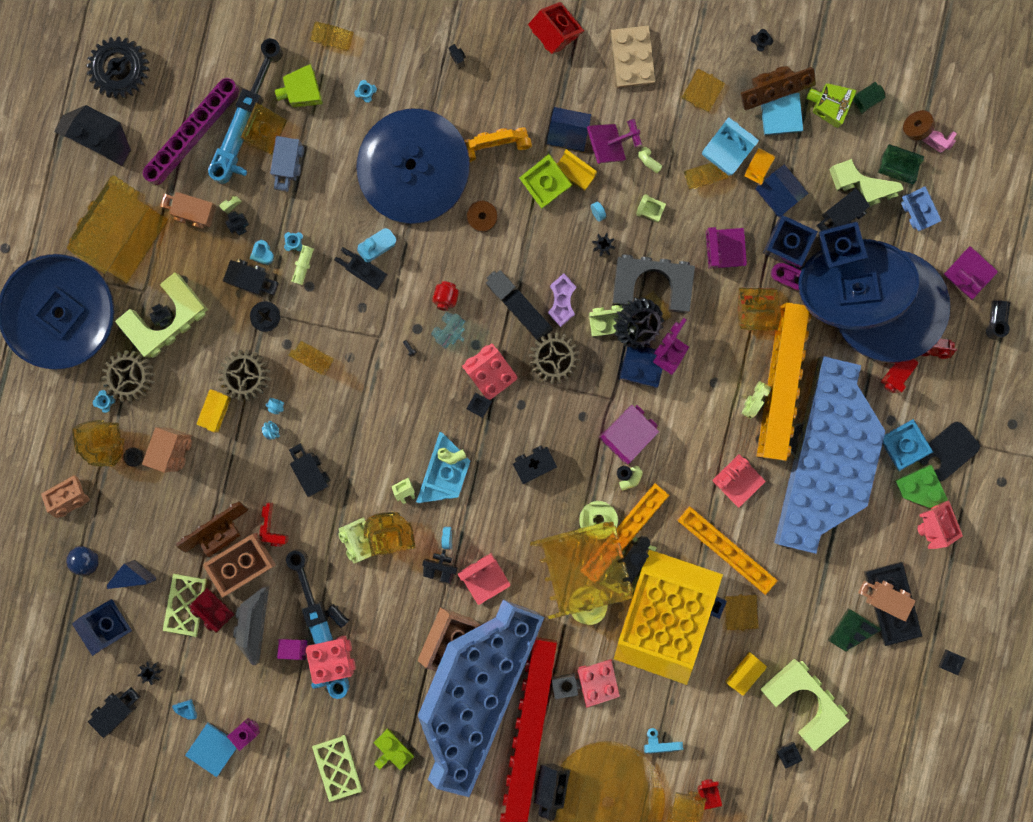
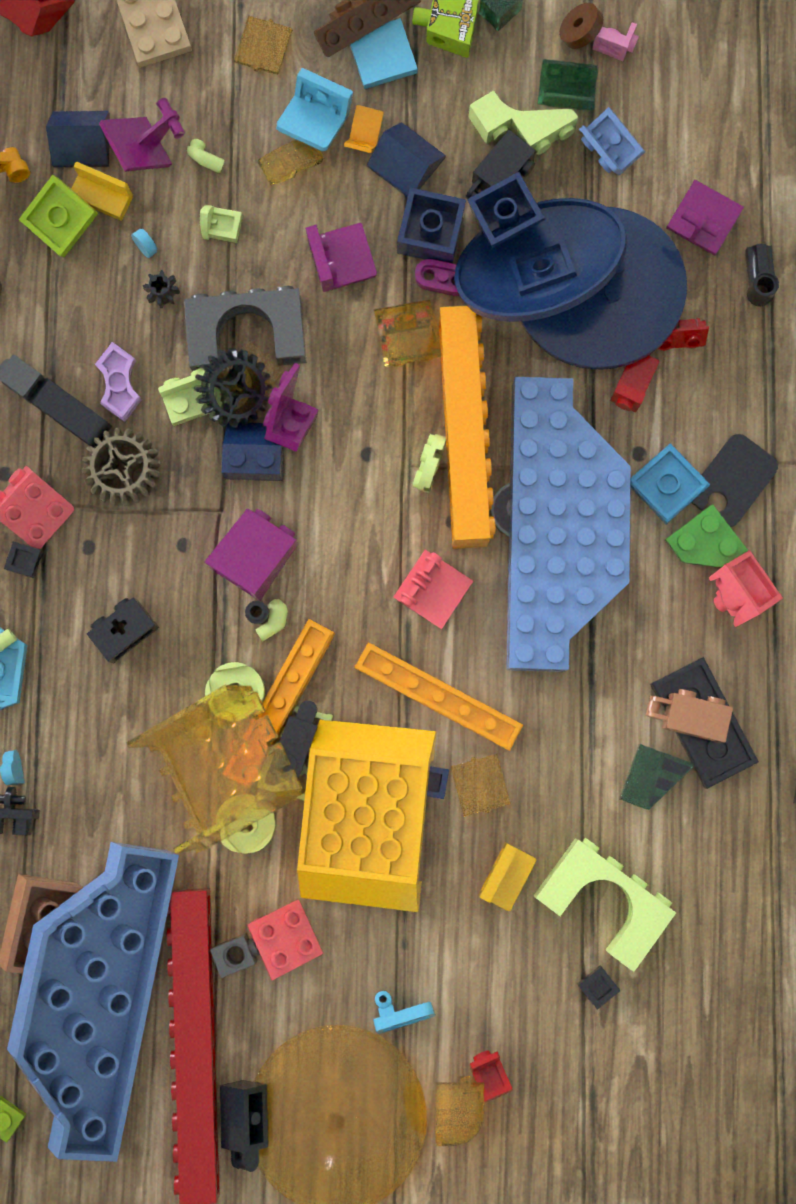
camera: 10 degrees left, 5 degrees down
coral bracket [458,553,510,605] -> none

